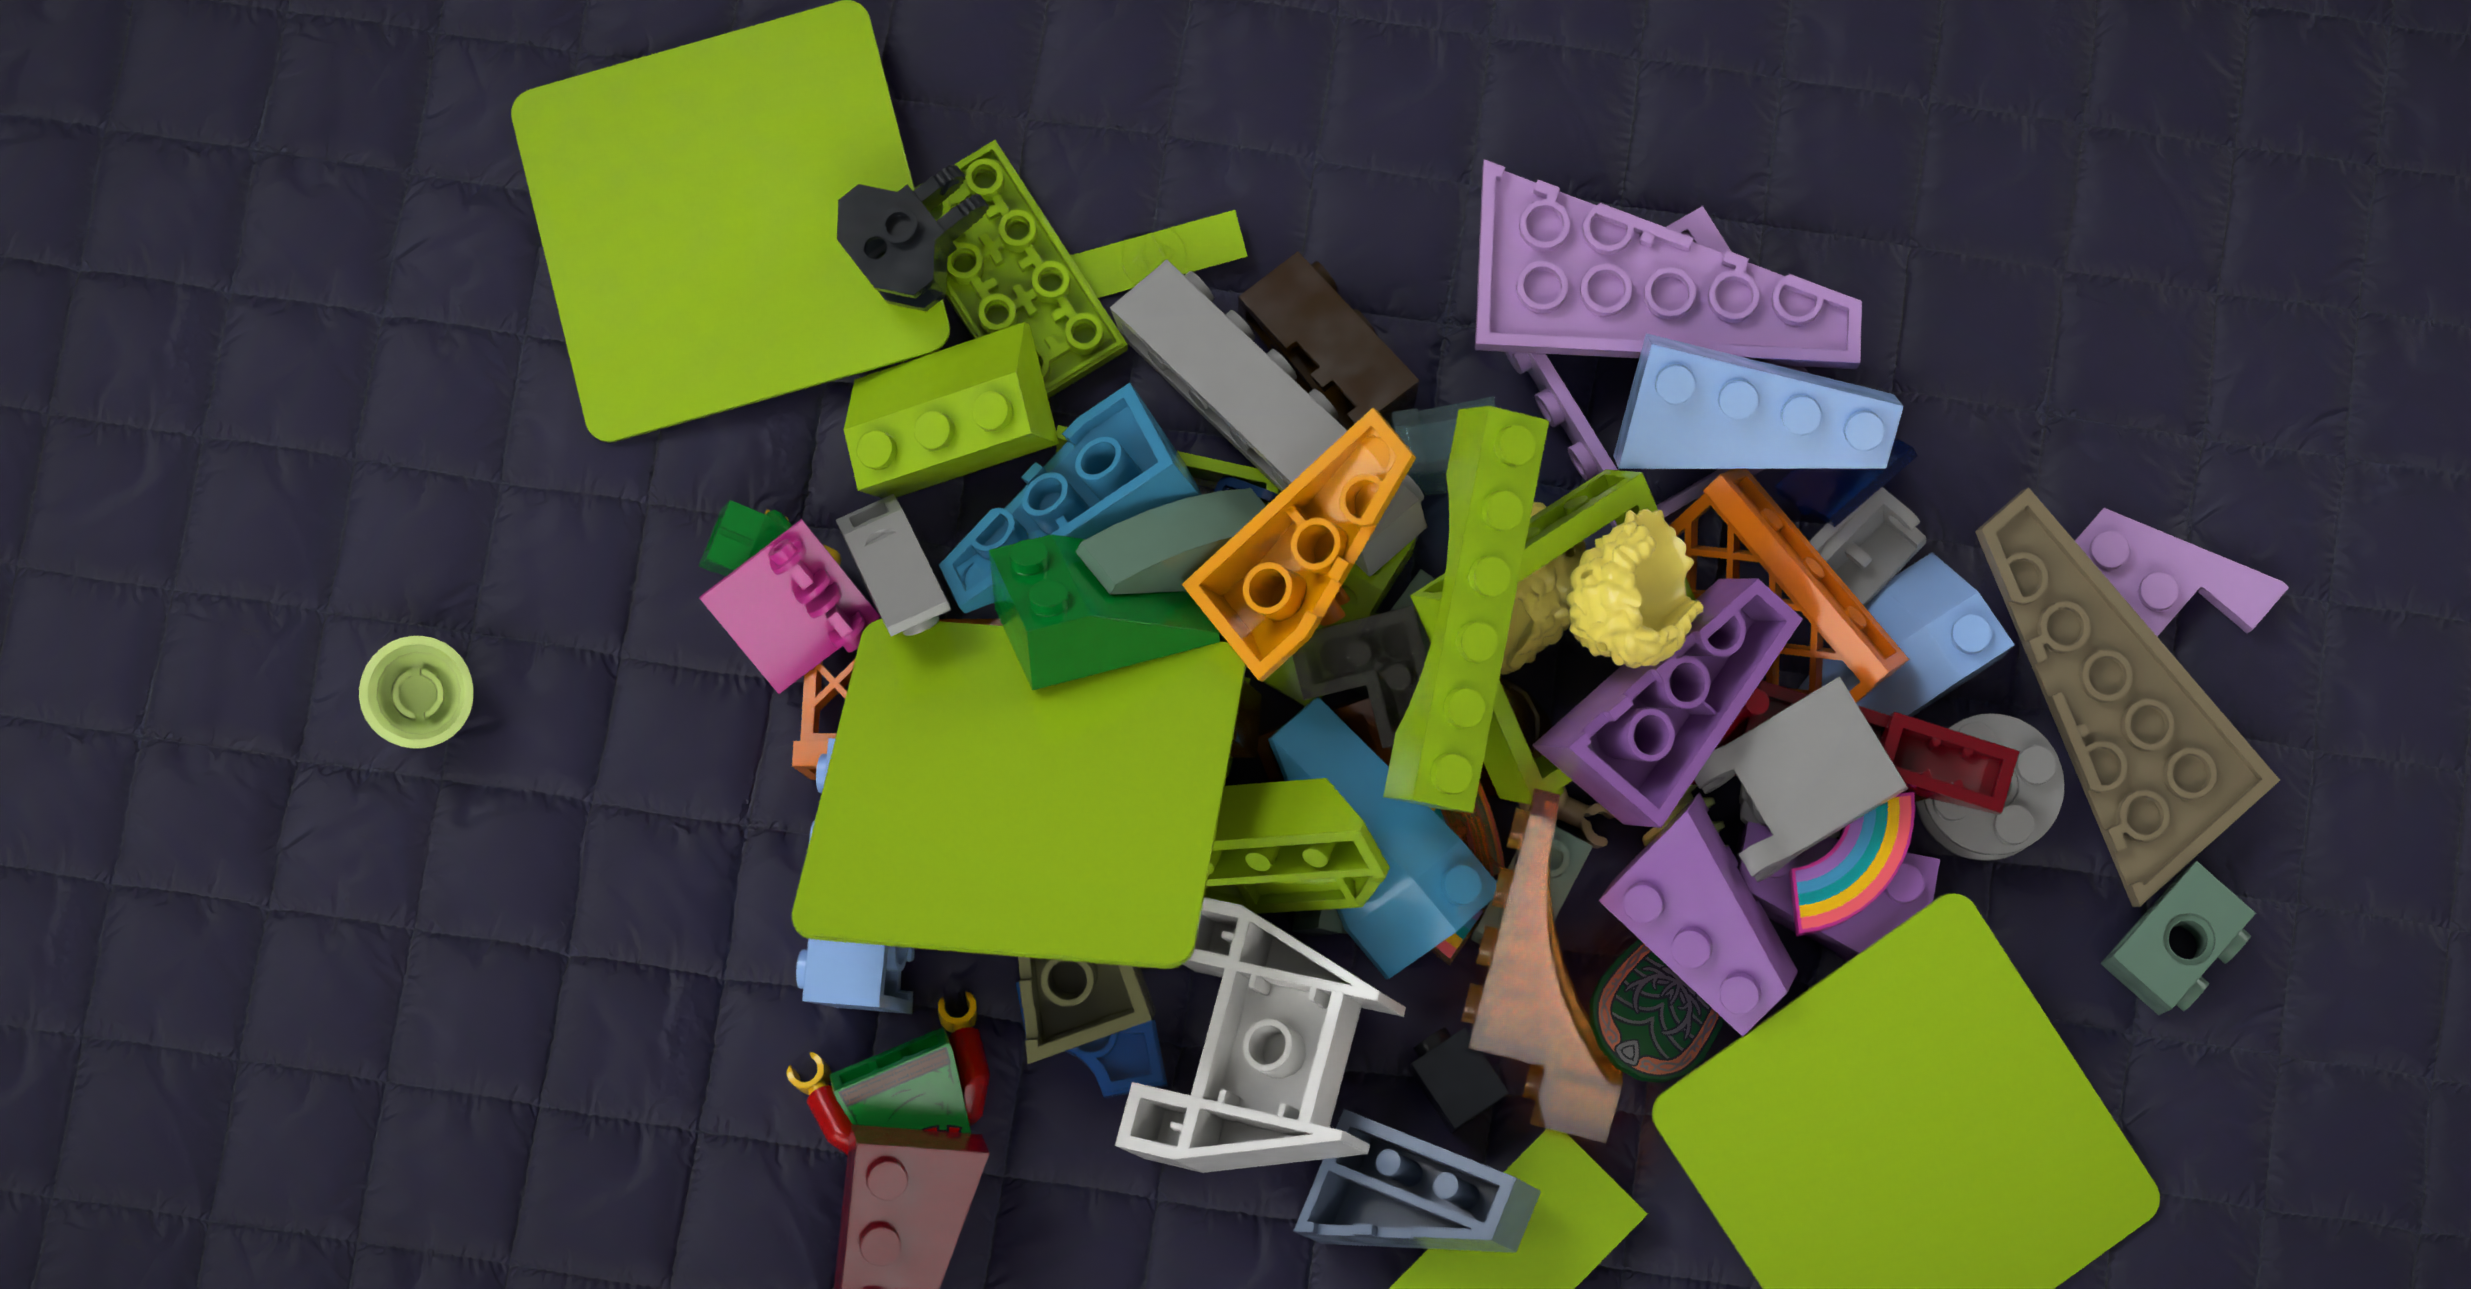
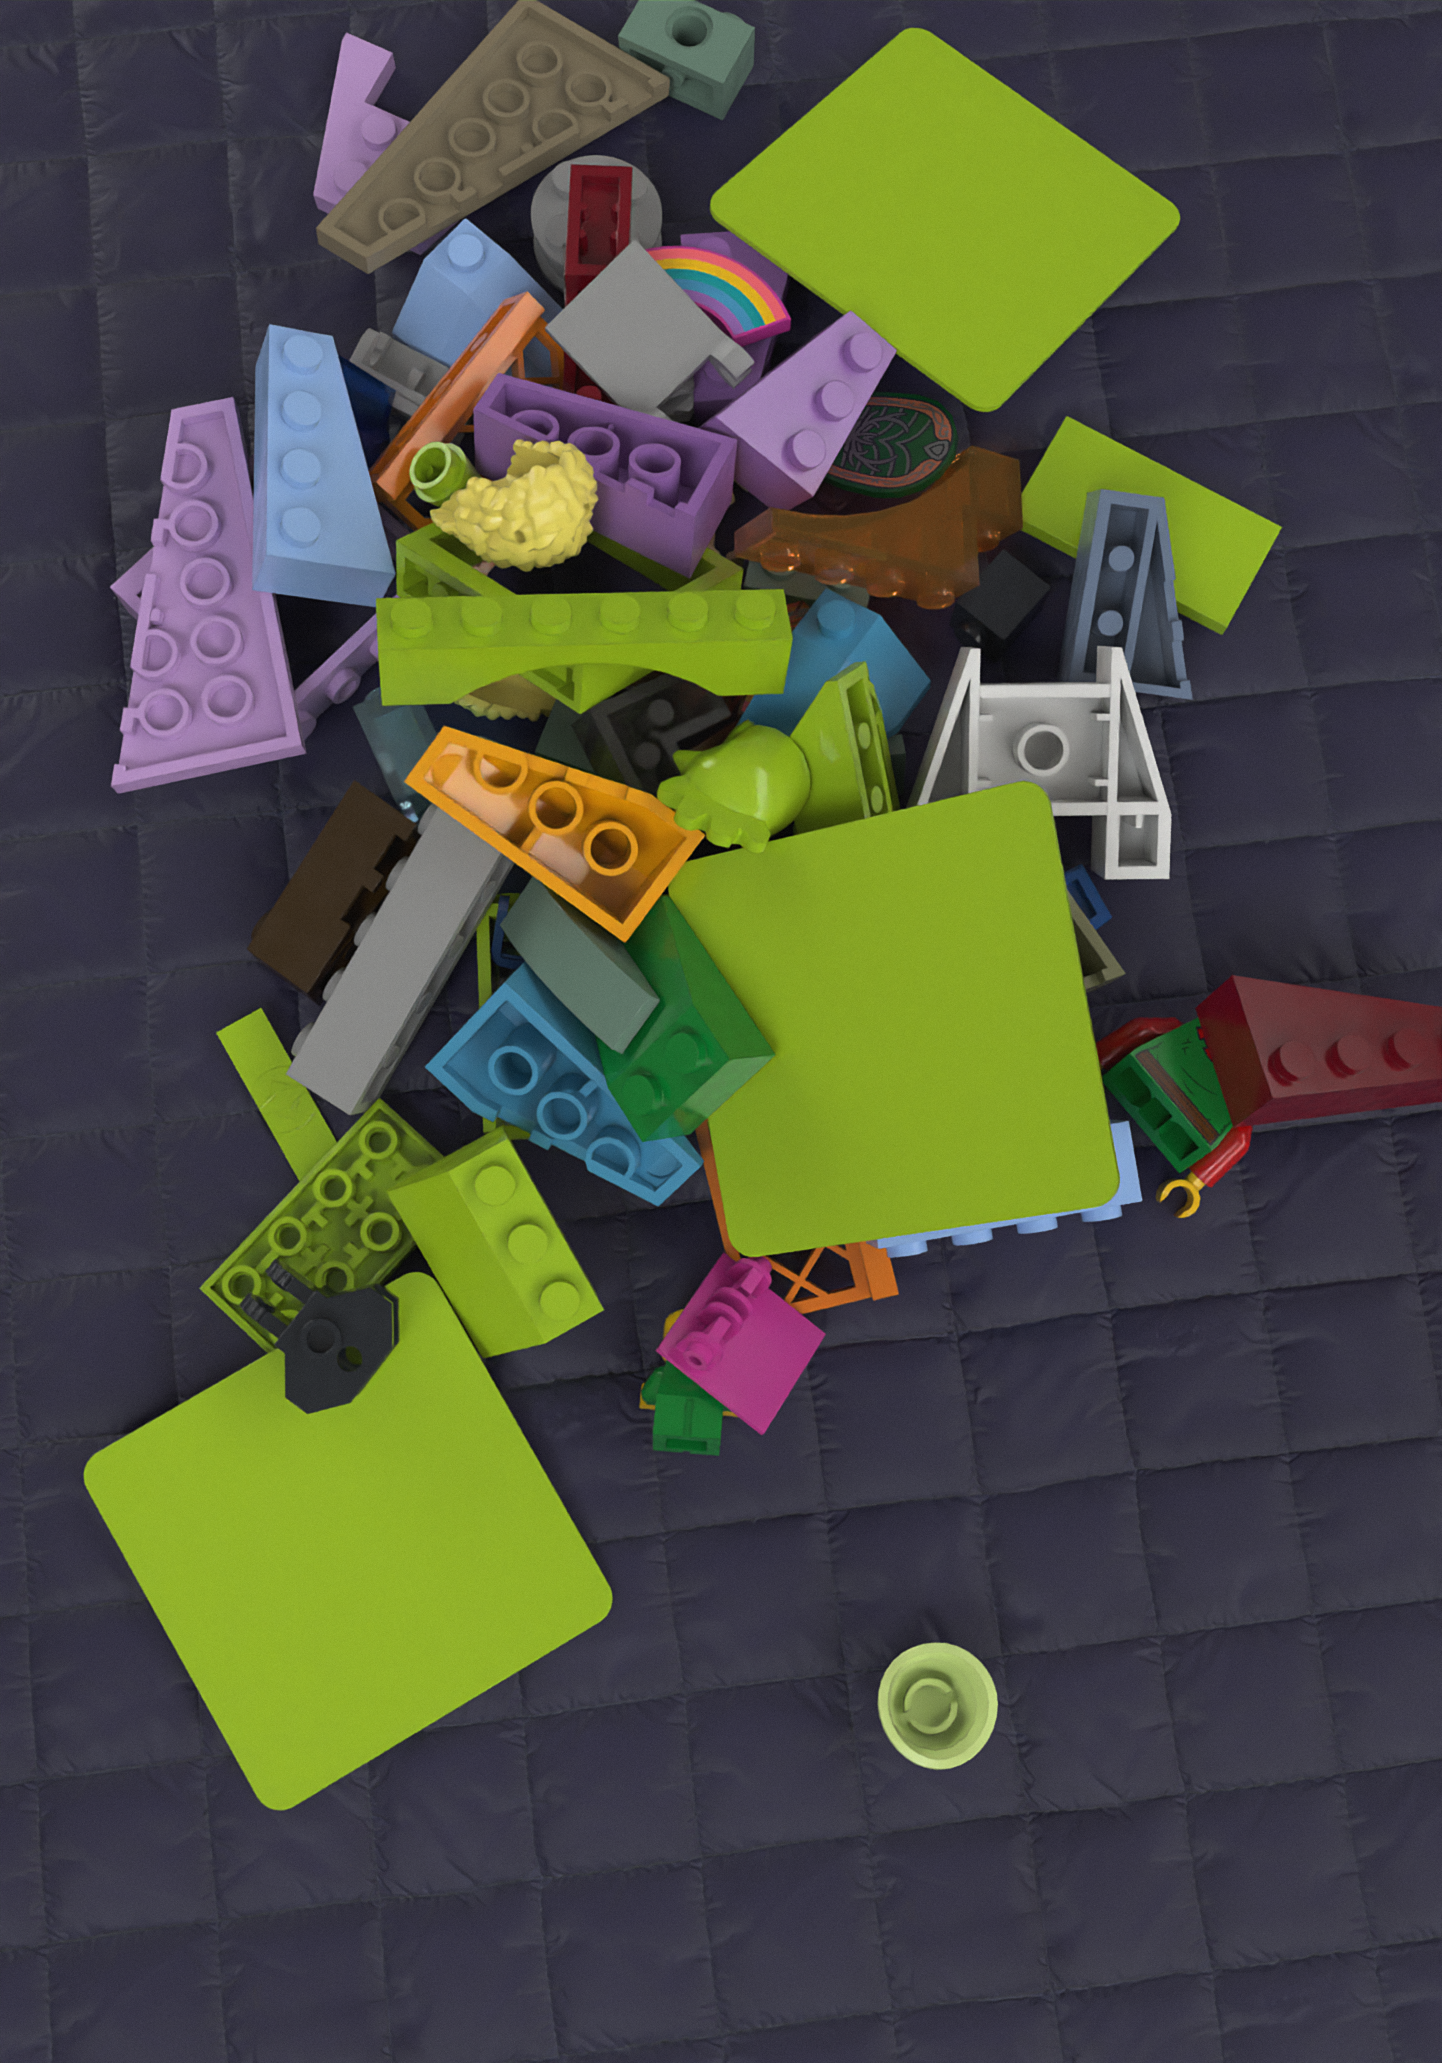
camera: 105 degrees left, 0 degrees up
light grey slope [836,494,951,636] -> none
none -> lime cone [409,442,482,507]
none -> lime piece [657,719,811,854]

